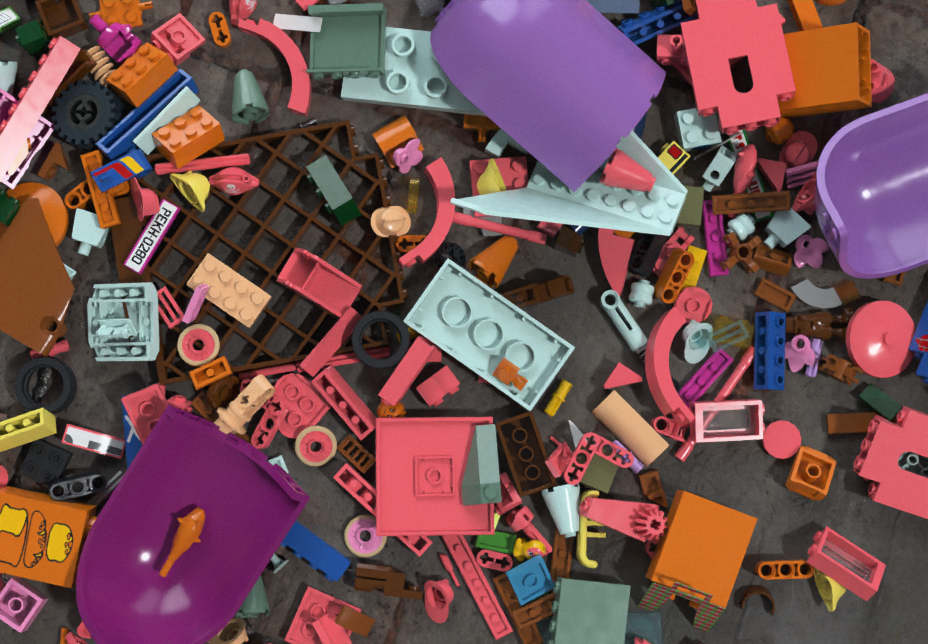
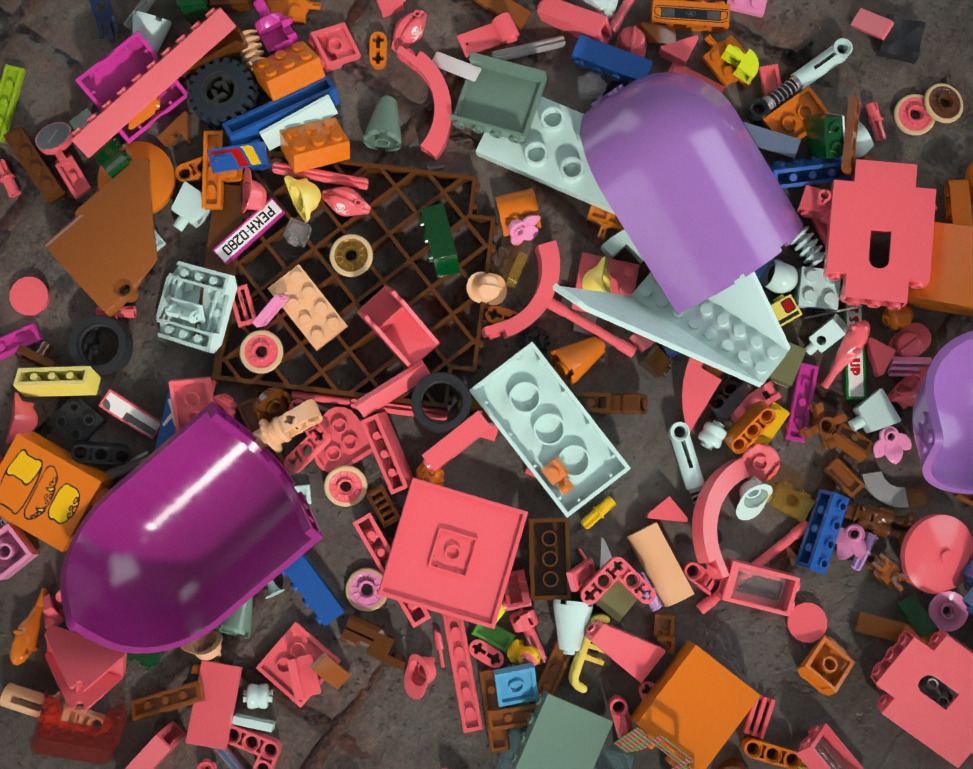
camera: 15 degrees right, 0 degrees up
orange piece [159,507,206,577] -> none
orange slope [189,356,232,390] -> none
coral brick [416,365,460,407] -> none
sand green wedge [461,424,502,506] -> none
coral cone [599,148,656,192] -> none
coral gear [634,507,668,541] -> none
dark pink tile [678,347,733,408] -> none
clear light blue tile [706,320,750,353] -> none
dark orange tile [712,190,791,215] -> none
light aqua piece [727,213,756,241] -> none
none -> clear brick [283,217,312,247]
none -> wheel [330,234,373,277]
none -> coral piece [608,695,634,738]
none -> coral tile [743,695,775,739]
none -> light aqua helmet [761,259,798,294]
none -> light aqua piece [791,226,825,267]
none -> bright pink dish [928,591,968,631]

